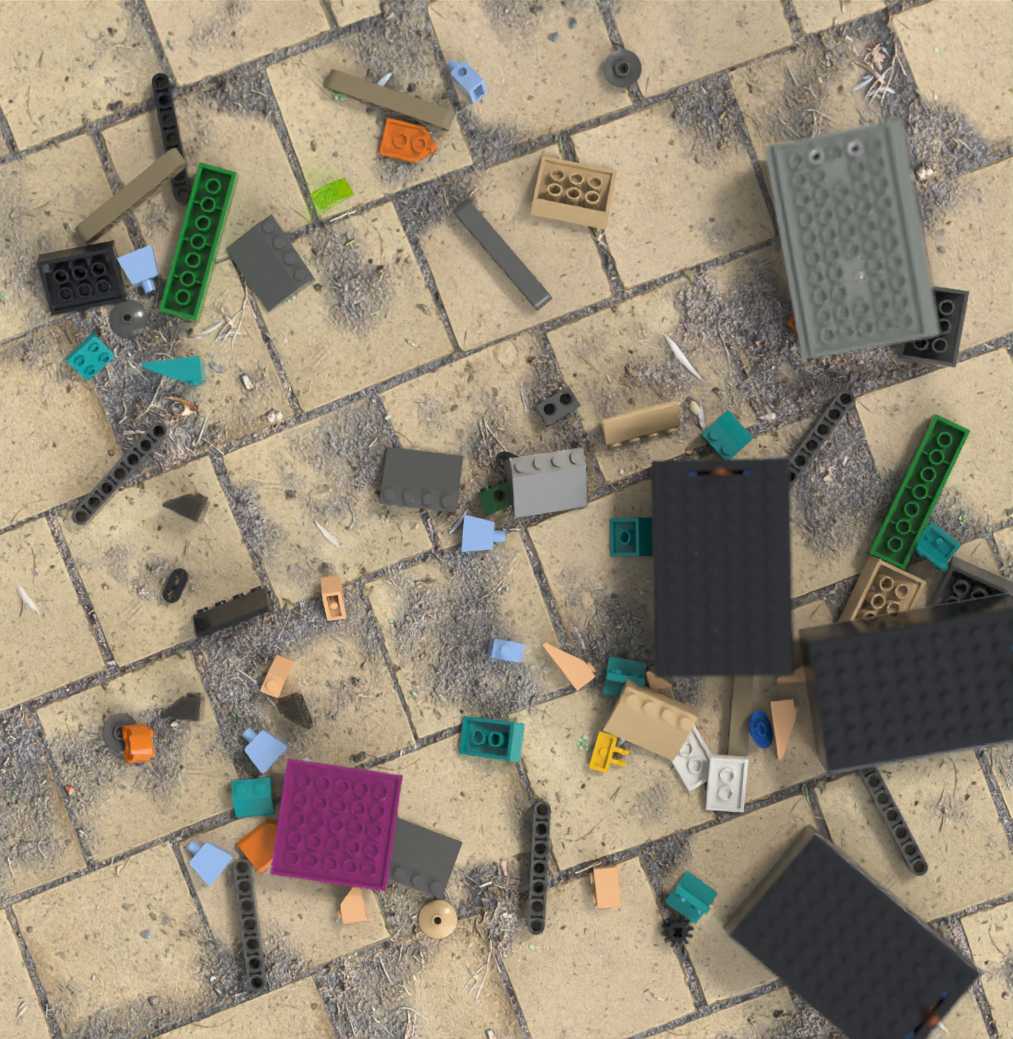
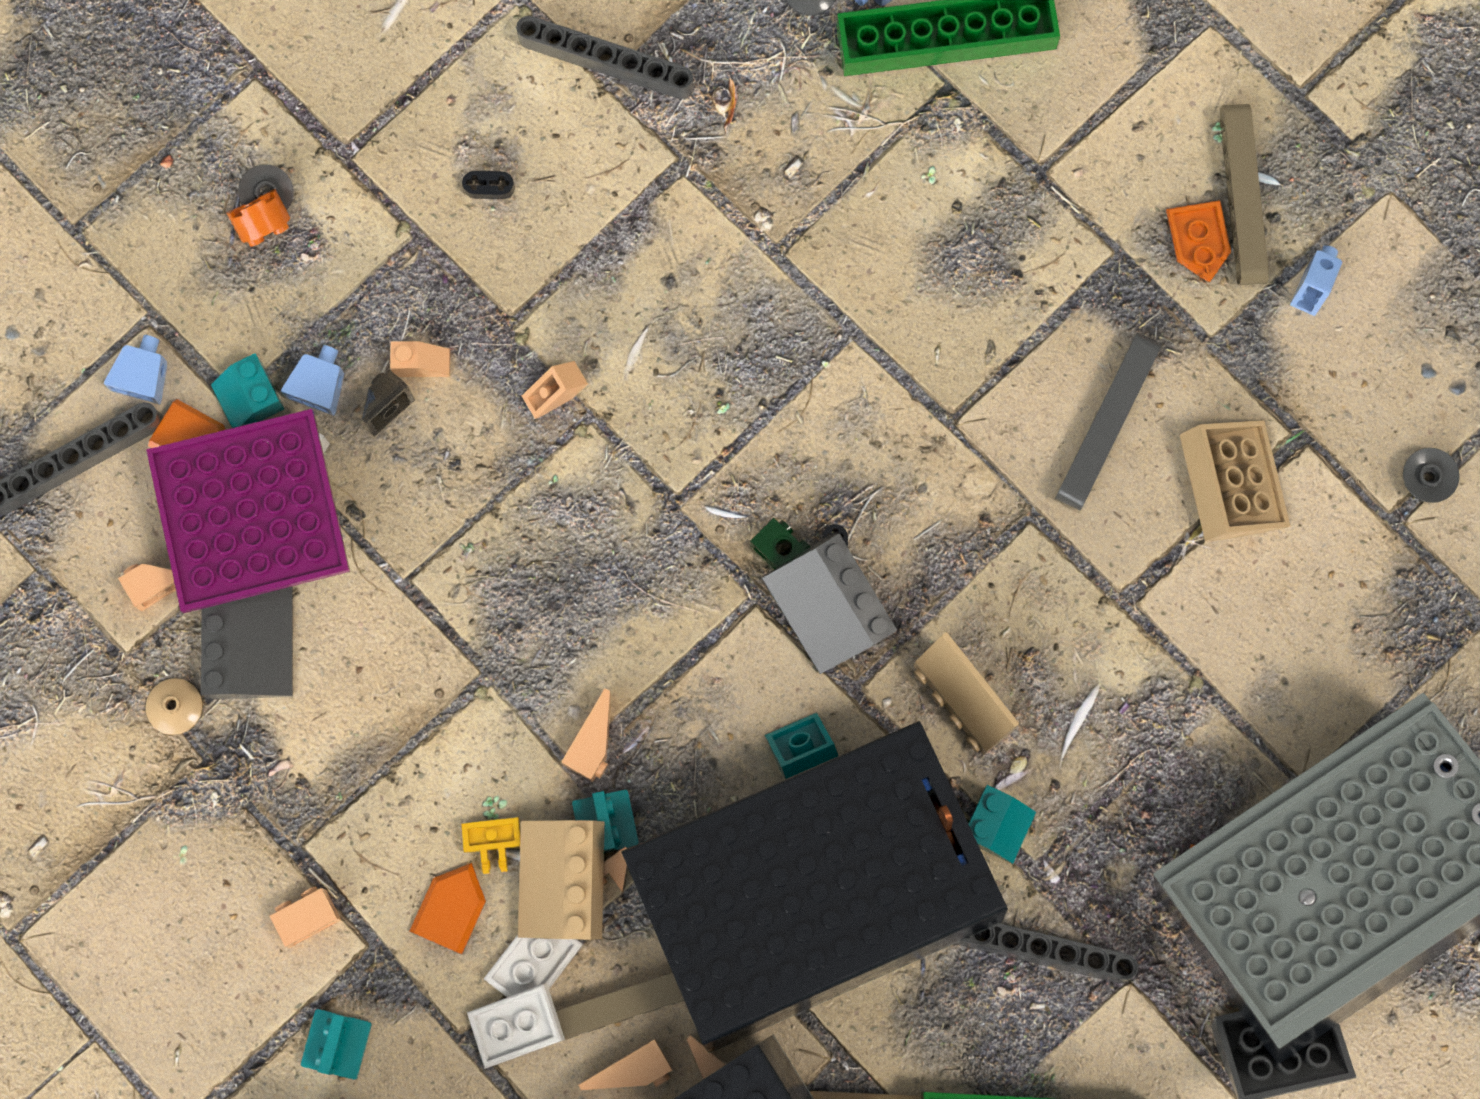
camera: 70 degrees right, 10 degrees down
teal slope [141,356,207,387] -> none
clear smoke slope [160,692,205,721] -> none
clear smoke slope [162,492,211,524] -> none
black slope [193,586,275,638] -> none
dark grey slope [226,214,316,312] -> none
clear neon green slope [311,178,355,213] -> none
dark grey slope [380,447,463,513] -> none
teal slope [459,716,525,762] -> none
light blue torso [461,515,506,552] -> none
light blue torso [487,637,526,662] -> none
dark grey beam [527,800,551,935] -> none
dark grey brick [536,385,581,426] -> none
black gear [661,914,694,948] -> none
blue dish [749,710,773,749] -> none
none -> orange tile [410,863,486,954]

